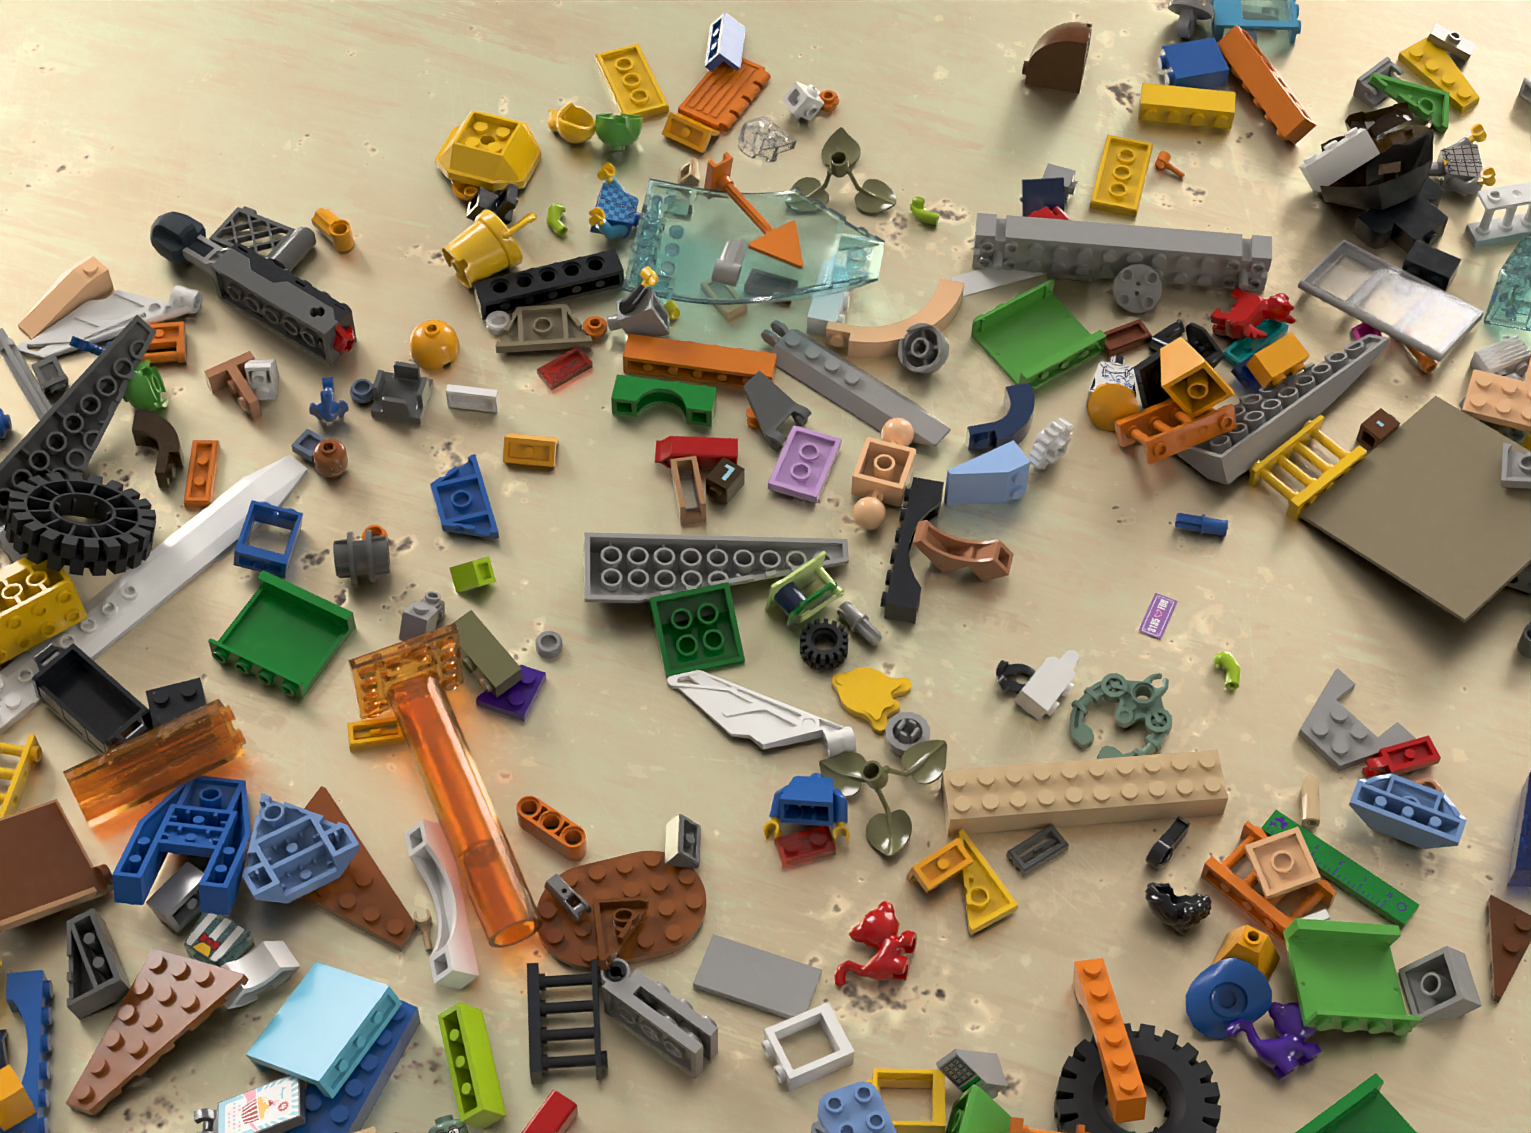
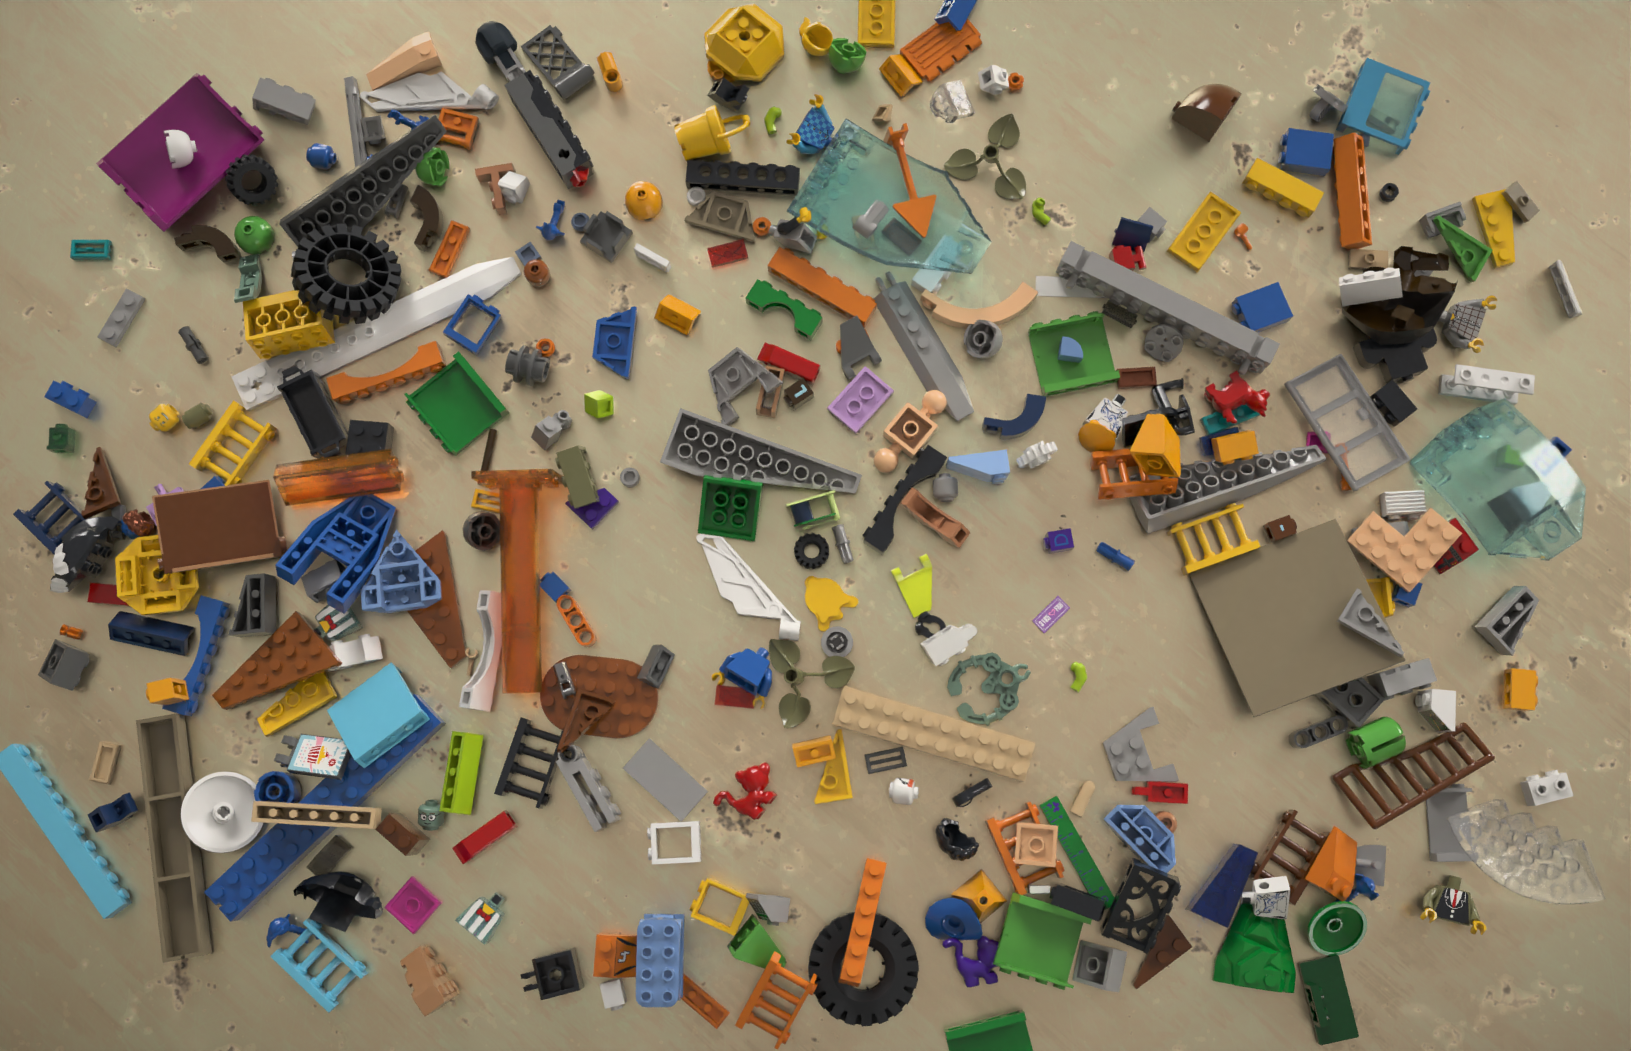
camera: 25 degrees right, 25 degrees up
none -> yellow wing [257,672,337,737]
none -> orange arch [326,341,446,404]
none -> flat silver bar [385,184,408,218]
none -> dark grey cylinder [463,511,503,551]
none -> dark brown bar [478,429,497,486]
none -> blue brick [539,572,572,603]
none -> light grey wing [708,347,783,426]
none -> white head [889,778,919,805]
none -> neon yellow flag [891,554,932,618]
none -> light grey head [933,473,958,502]
none -> dark purple brick [1043,528,1074,554]
none -> black window [1049,883,1108,921]
none -> medium blue brick [1058,336,1083,363]
none -> black fence [1101,858,1181,954]
none -> blue brick [1231,282,1293,333]
none -> tan plate [1348,249,1388,270]
none -> black bush [1379,183,1399,202]

